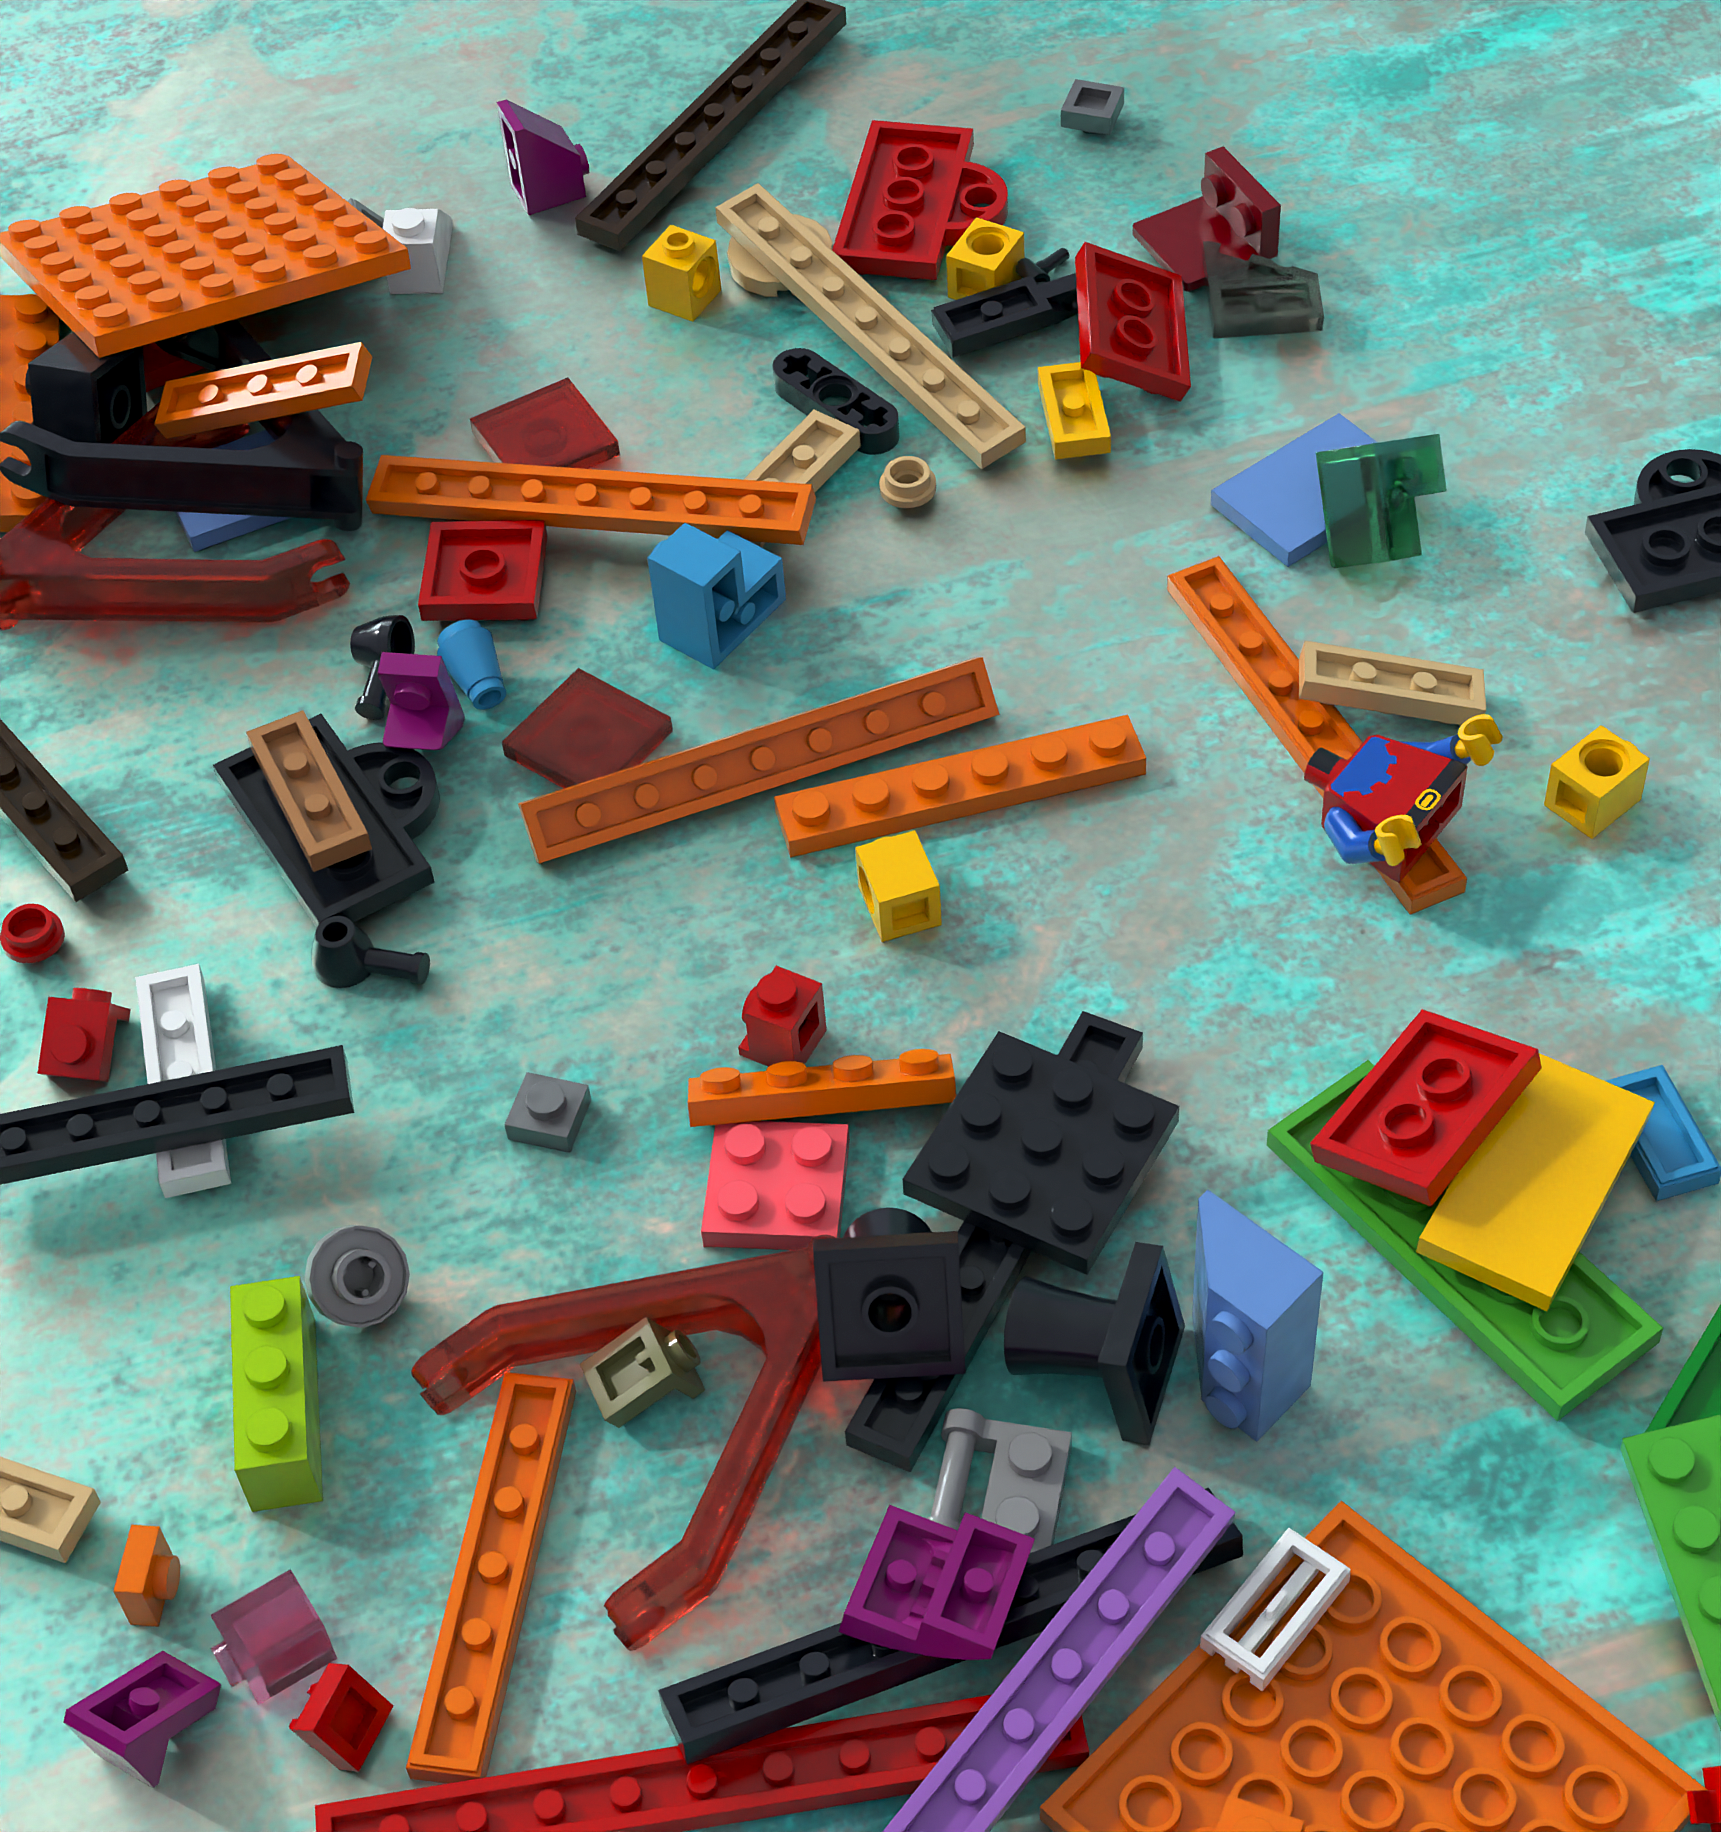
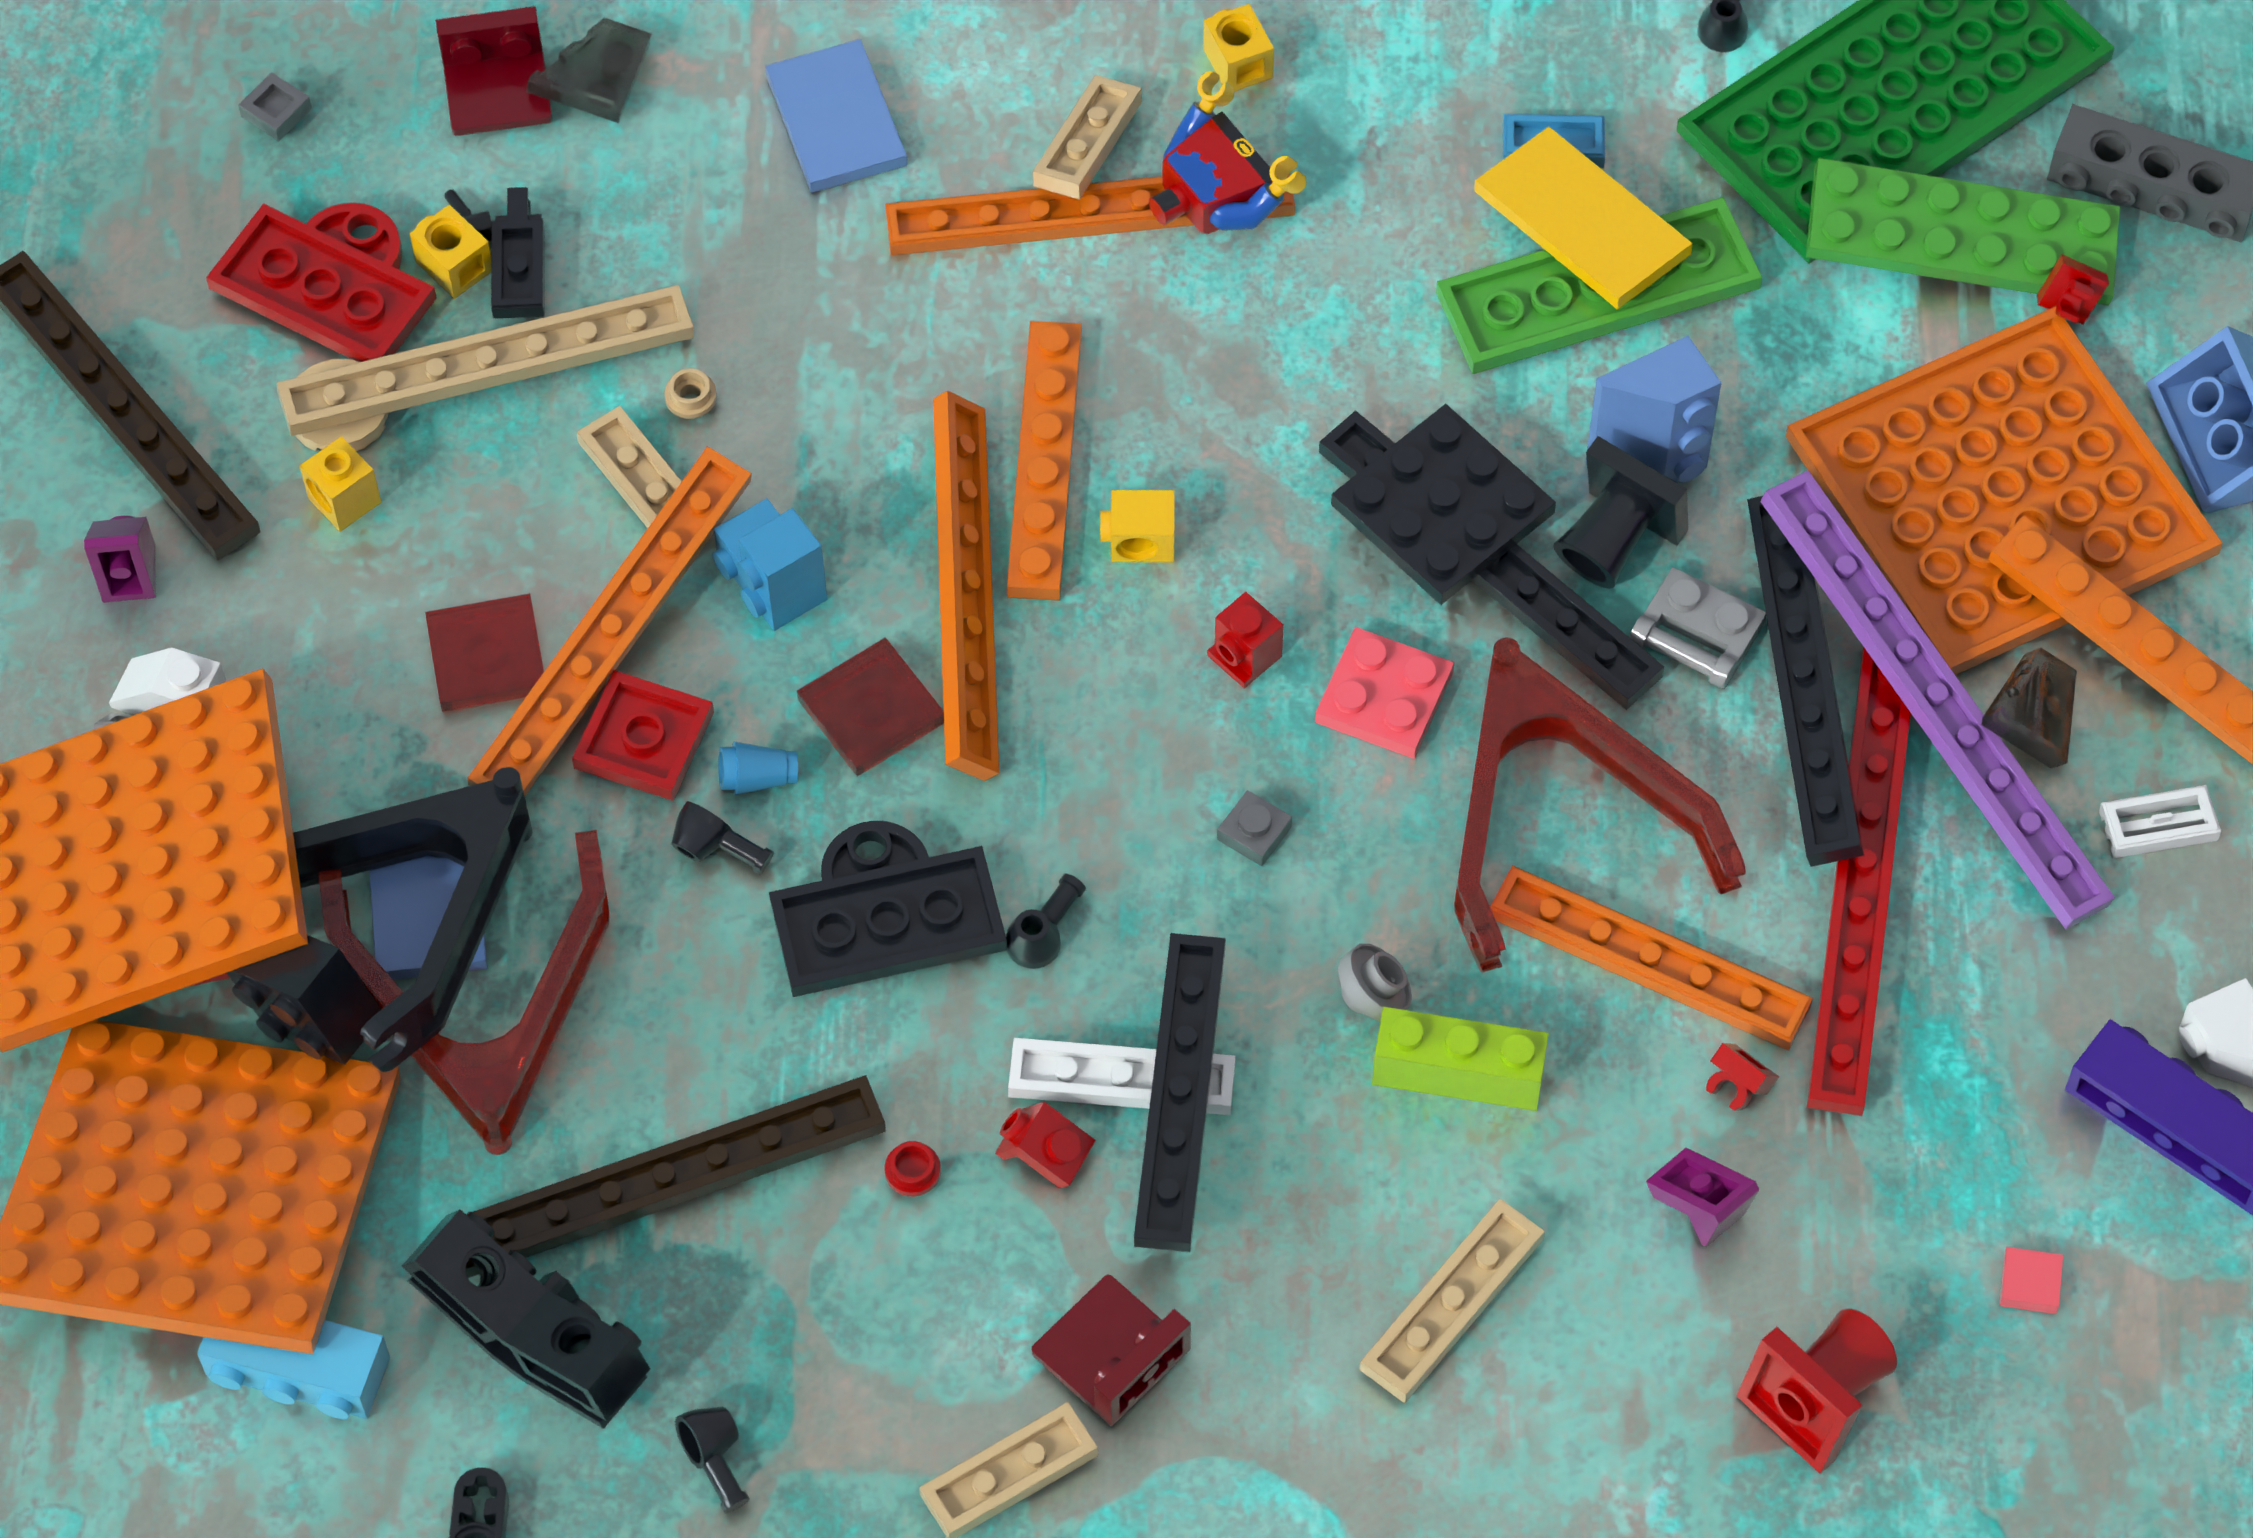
camera: 75 degrees left, 10 degrees up
orange plate [113,1525,180,1627] -> none
orange plate [154,342,372,439] -> none
clear pink brick [210,1569,337,1705] -> none
medium nougat plate [246,710,372,872] -> none
magenta slope [377,652,465,750] -> none
olive bracket [580,1317,705,1428] -> none
orange plate [688,1049,956,1127] -> none
black beam [772,348,900,455] -> none
black plant [813,1208,966,1382] -> none
magenta slope [838,1504,1035,1660] -> none
yellow plate [1038,362,1111,460] -> none
red plate [1075,242,1191,402] -> none
white tile [1200,1528,1351,1691] -> none
red plate [1310,1009,1542,1207] -> none
clear green panel [1315,434,1447,568] -> none

